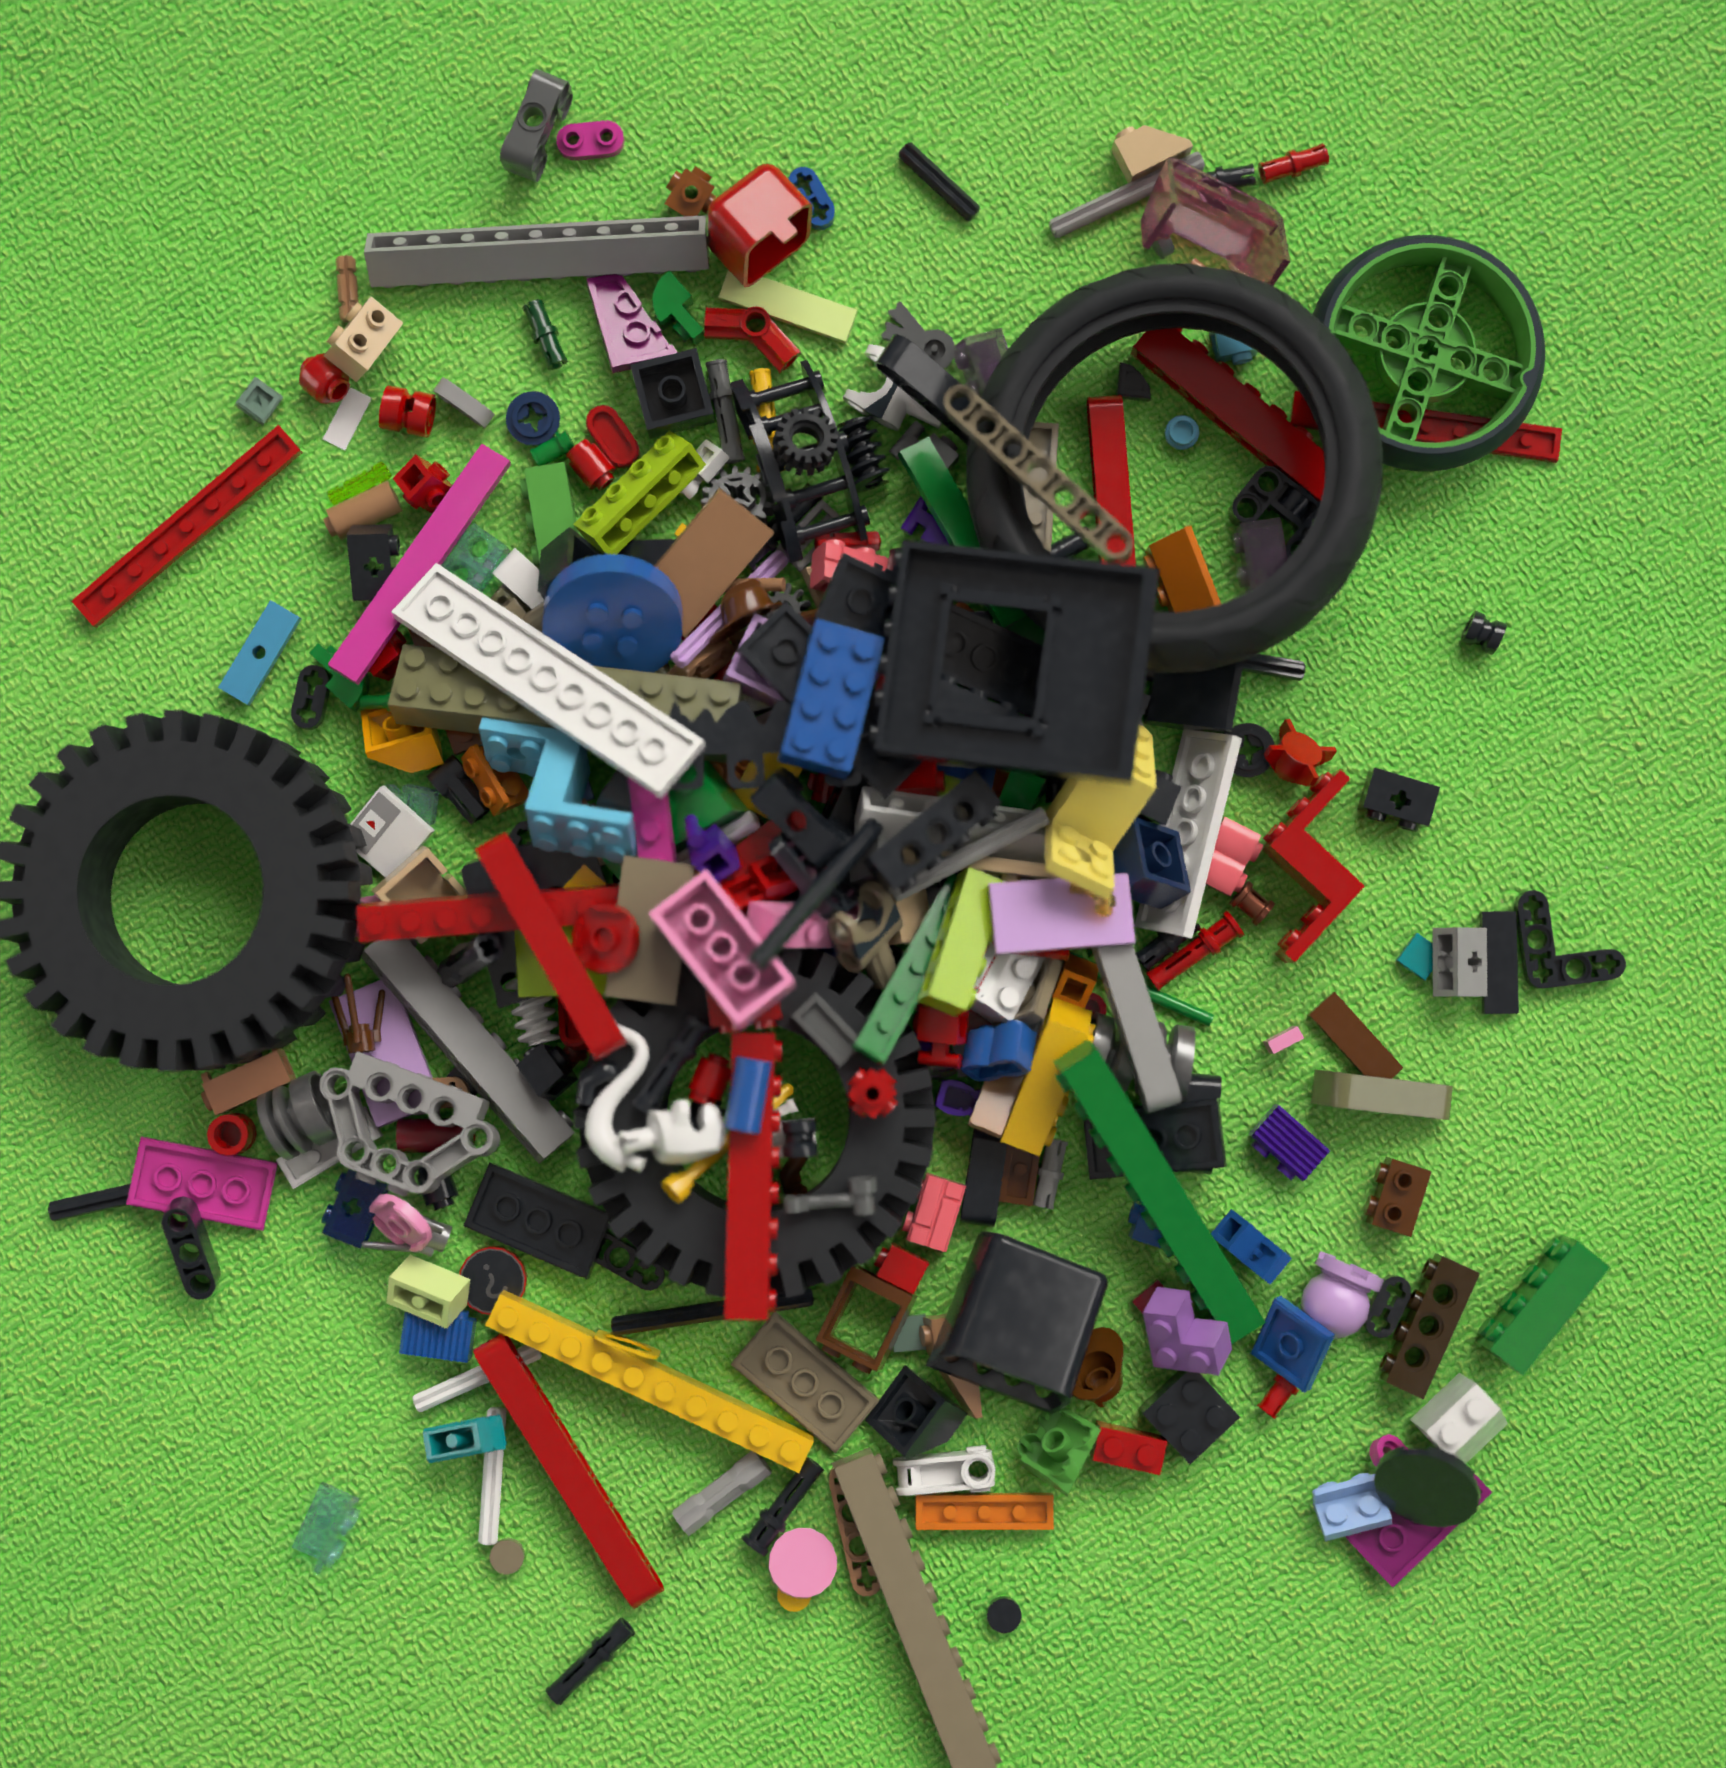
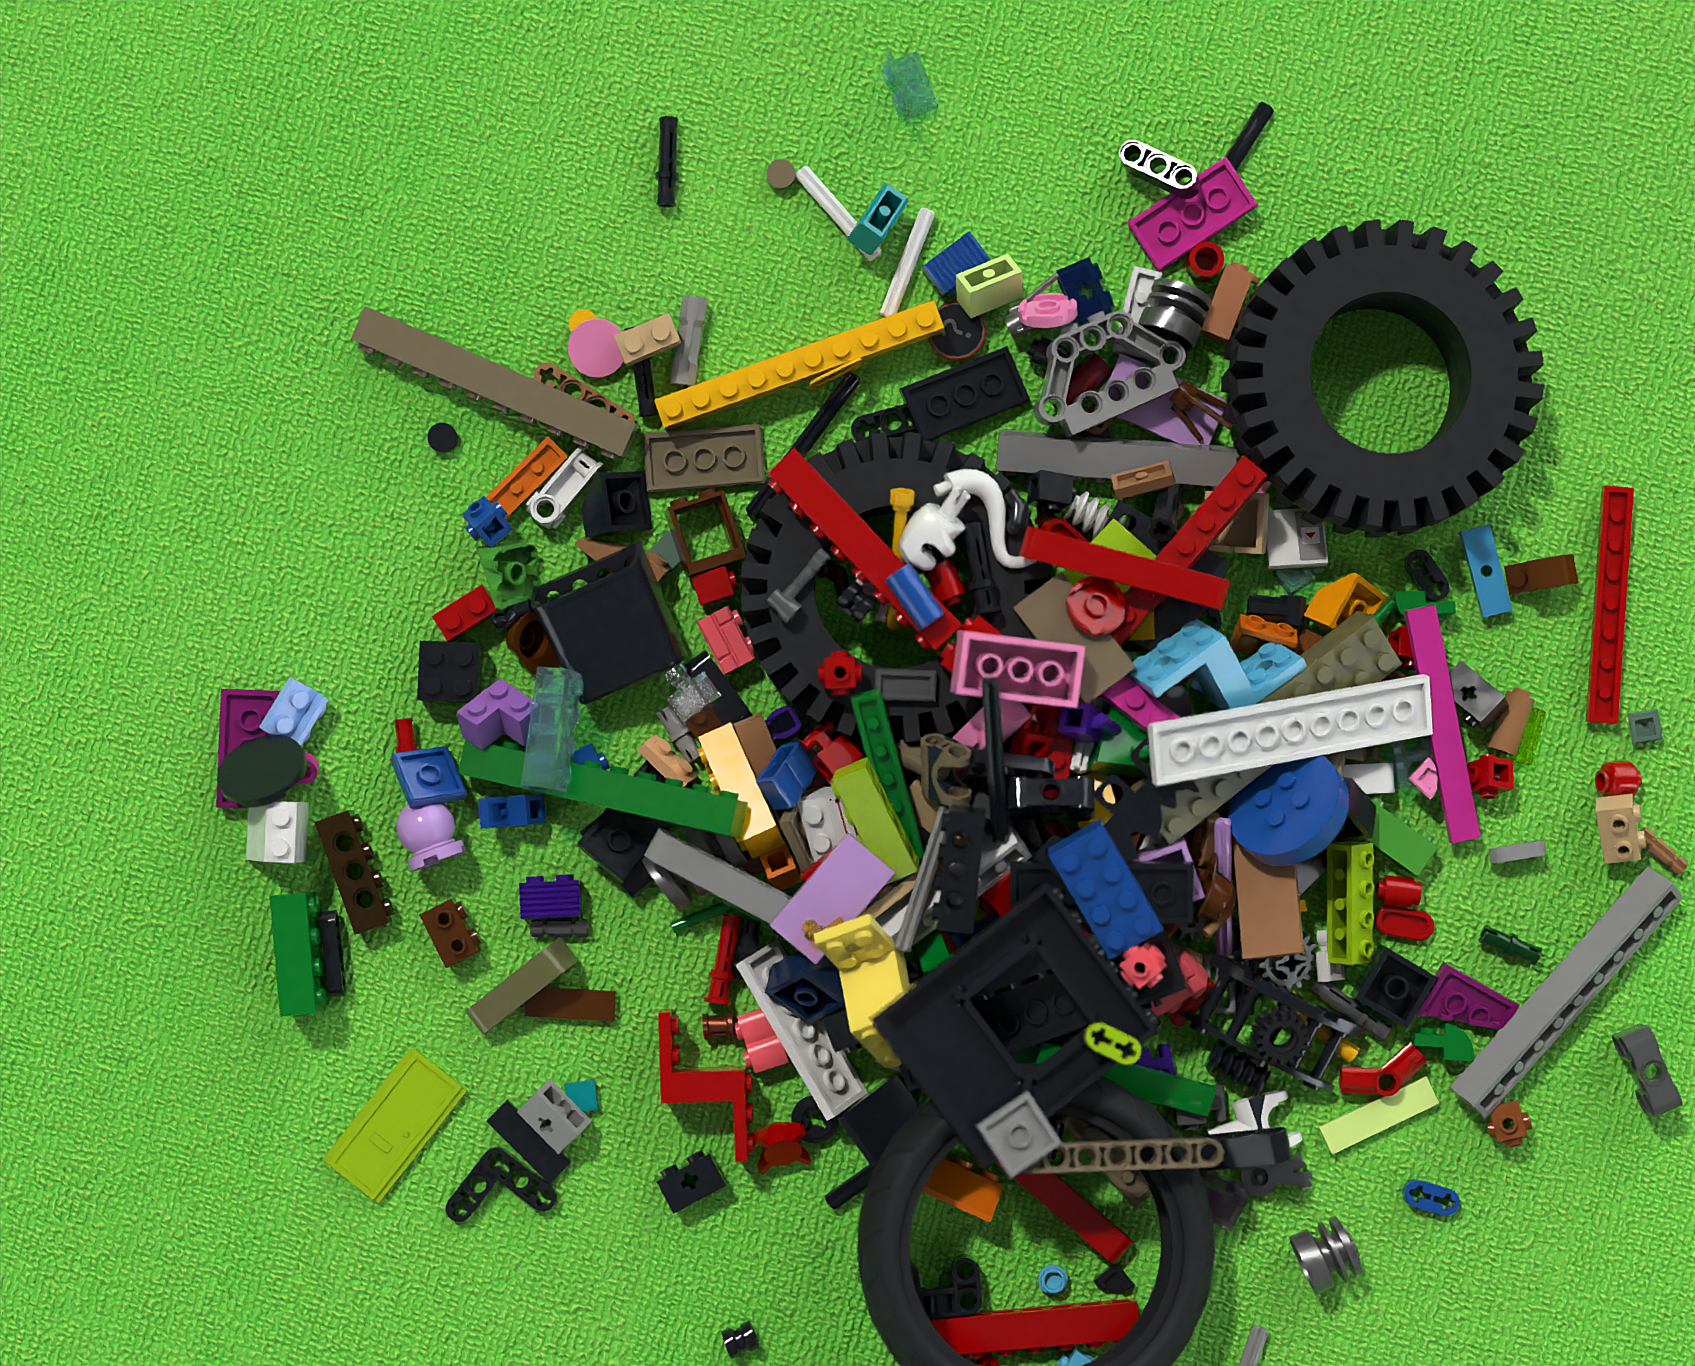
camera: 130 degrees right, 0 degrees up
white sticker [323,387,372,450] -> none
red wheel [379,385,437,438] -> none
red beam [473,1333,665,1609] -> none
dark blue gear [506,391,560,446] -> none
green pin [530,430,575,466] -> none
dark pink plate [556,120,625,161] -> none
red piece [707,164,813,288] -> none
black axle [898,142,980,221] -> none
brick [1232,517,1288,593] -> none
bright pink tile [1263,1026,1304,1054] -> none
black beam [1363,1275,1412,1338] -> none
none -> black beam [320,910,346,997]
none -> lime piece [323,1046,468,1204]
none -> blue brick [462,496,513,548]
none -> black arm [491,599,534,630]
none -> clear light blue brick [521,667,583,793]
none -> dark grey axle [530,920,589,937]
none -> tan brick [614,313,681,367]
none -> light nougat plate [637,735,698,788]
none -> clear brick [664,663,721,723]
none -> light grey tile [975,1091,1062,1178]
none -> lime beam [1084,1023,1141,1065]
none -> medium nougat plate [1110,460,1175,500]
none -> coral brick [1119,942,1167,989]
none -> flat silver wheel [1289,1216,1363,1295]
none -> bright pink tile [1407,758,1438,800]
none -> reddish brown brick [1504,554,1578,595]

